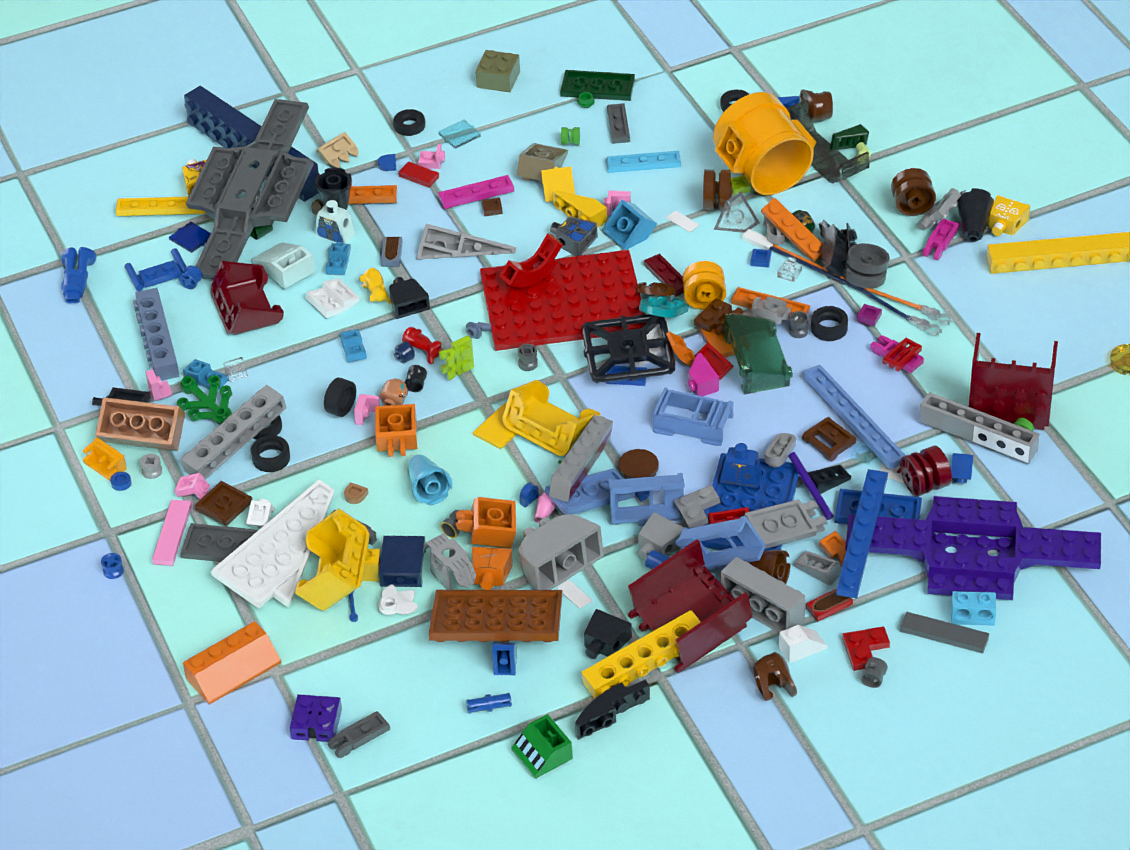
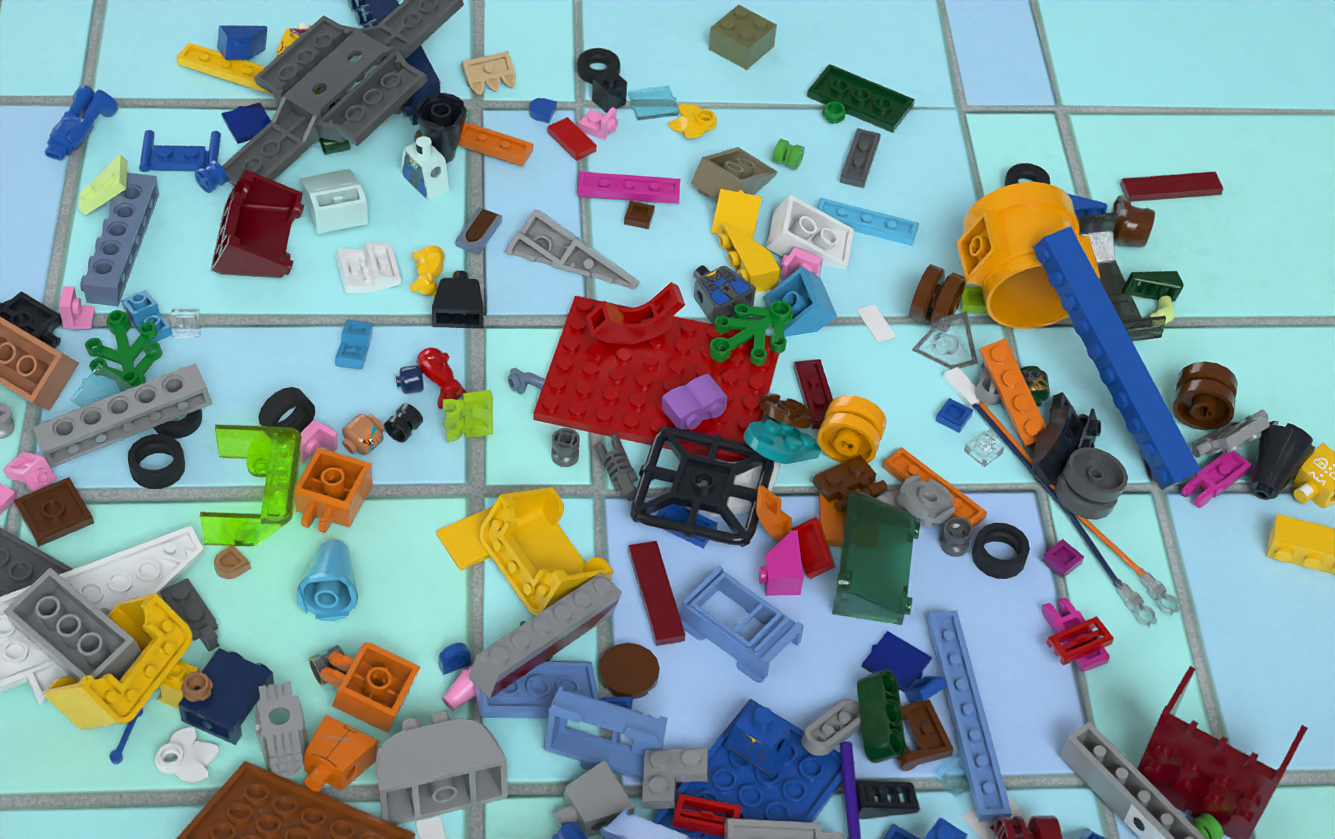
camera: 15 degrees right, 5 degrees up
white bracket [246,499,275,528] -> none
dark azure slope [326,242,351,275] -> none
none -> light grey brick [3,568,142,683]
none -> clear light blue piece [70,363,133,408]
none -> yellowish green wing [78,154,128,215]
none -> medium nougat plate [181,672,213,702]
none -> clear neon green windscreen [200,424,302,547]
none -> blue slope [217,25,268,60]
none -> black brick [592,69,627,114]
none -> dark grey hinge [595,434,638,501]
none -> dark red tile [628,541,685,646]
none -> medium lavender brick [661,374,727,430]
none -> yellow plate [668,104,717,139]
none -> green plant [709,300,793,366]
none -> white slope [766,195,854,269]
none -> dark green beam [857,669,906,764]
none -> clear blue piece [861,631,932,692]
none -> blue tile [904,676,947,701]
none -> blue brick [1033,226,1201,490]
none -> dark red tile [1120,172,1224,202]

